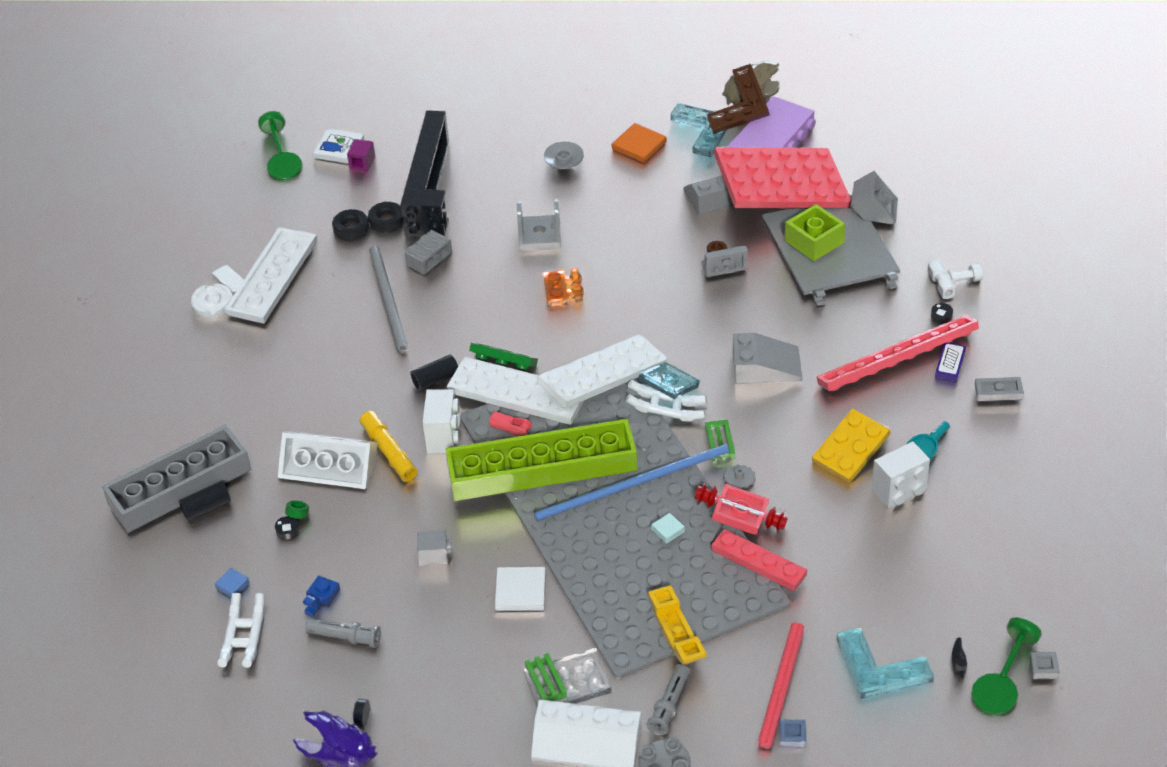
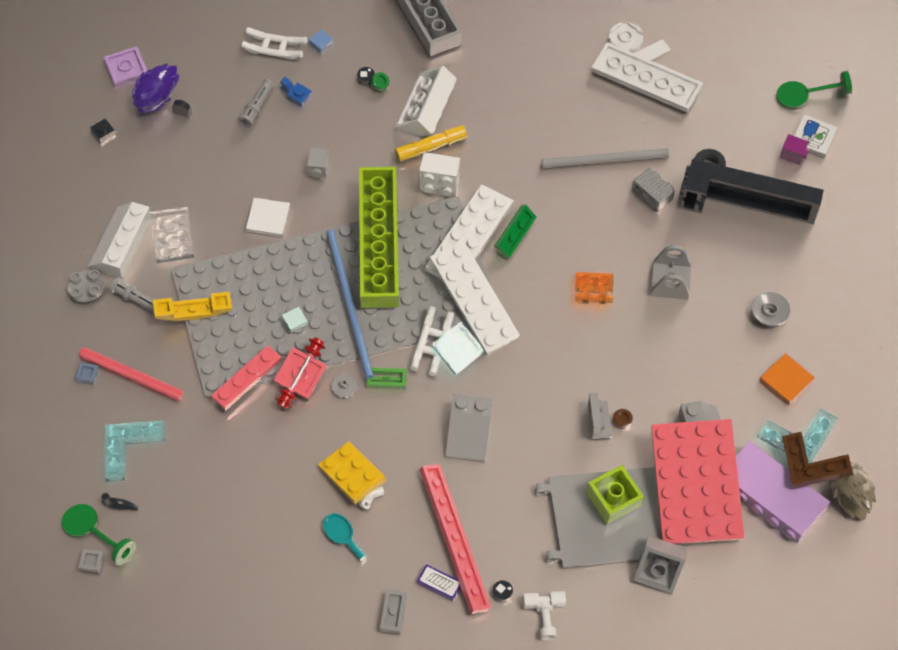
camera: 95 degrees right, 15 degrees up
black pin [178,481,231,522] -> none
black tyre [332,209,369,241] -> none
black pin [410,354,458,391] -> none
coral bar [489,411,532,437] -> none
bright green tile [525,653,567,701] -> none
white brick [872,442,930,509] -> none

